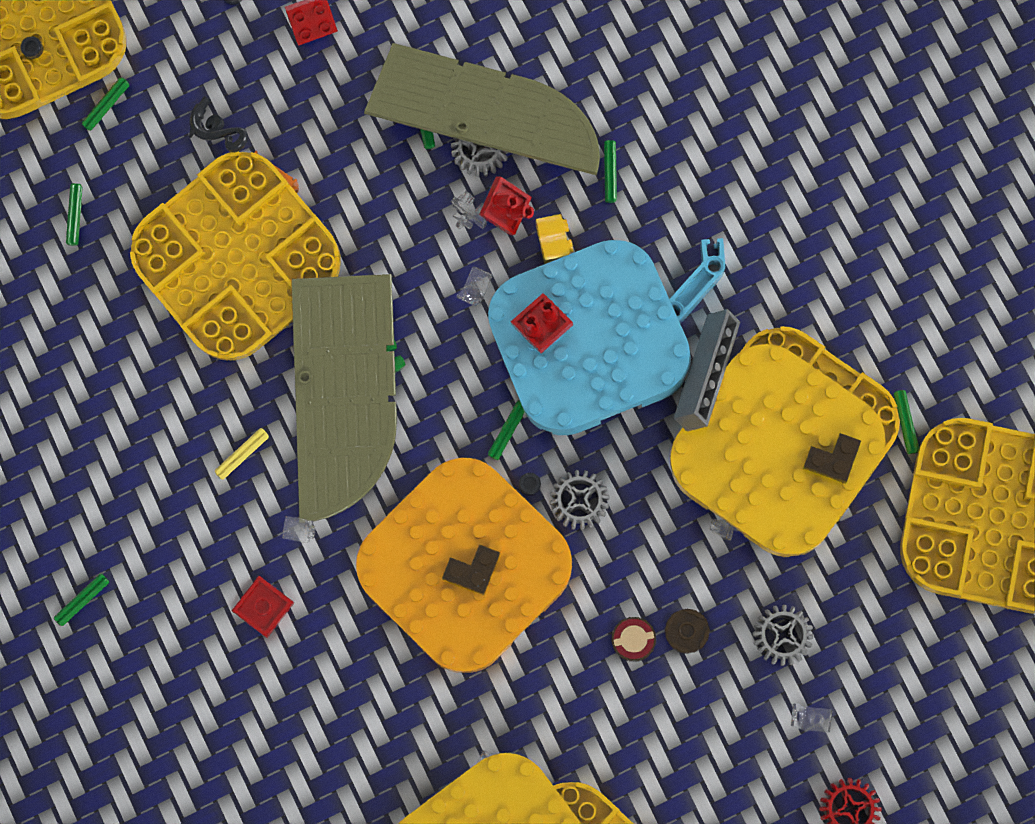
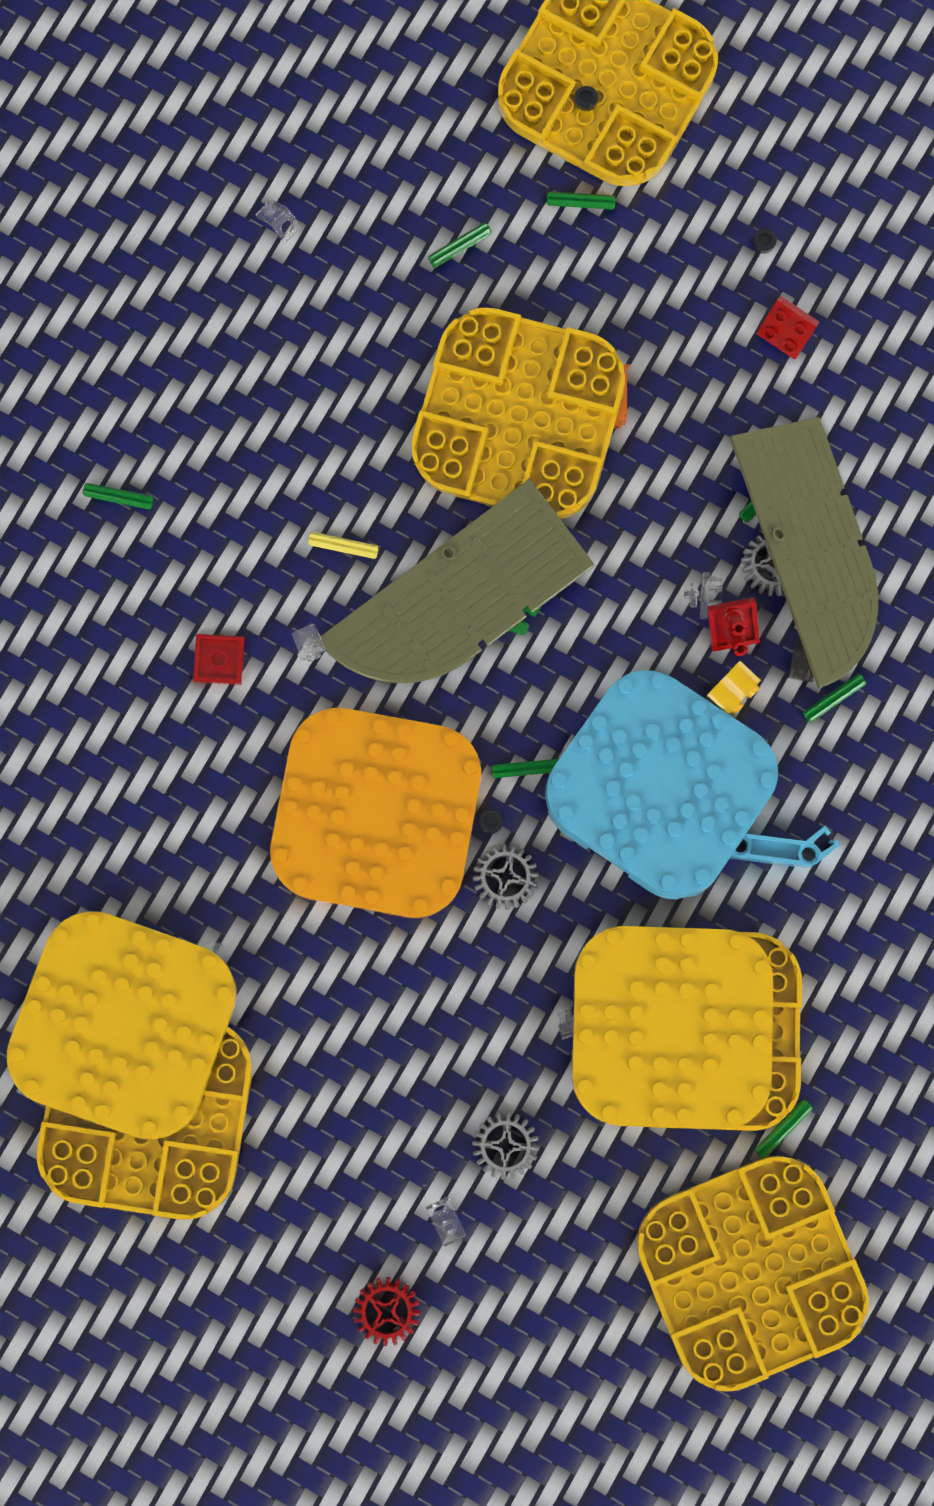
camera: 45 degrees right, 5 degrees up
black plant [189,96,248,153] -> none
dark brown plate [442,545,500,595] -> none
clear bracket [457,266,493,306] -> none
red plate [510,293,573,354] -> none
tile [612,617,656,662] -> none
dark brown tile [665,608,710,654] -> none
dark grey brick [674,309,740,431] -> none
dark brown plate [803,433,861,484] -> none
none -> clear smoke hips [788,635,814,683]

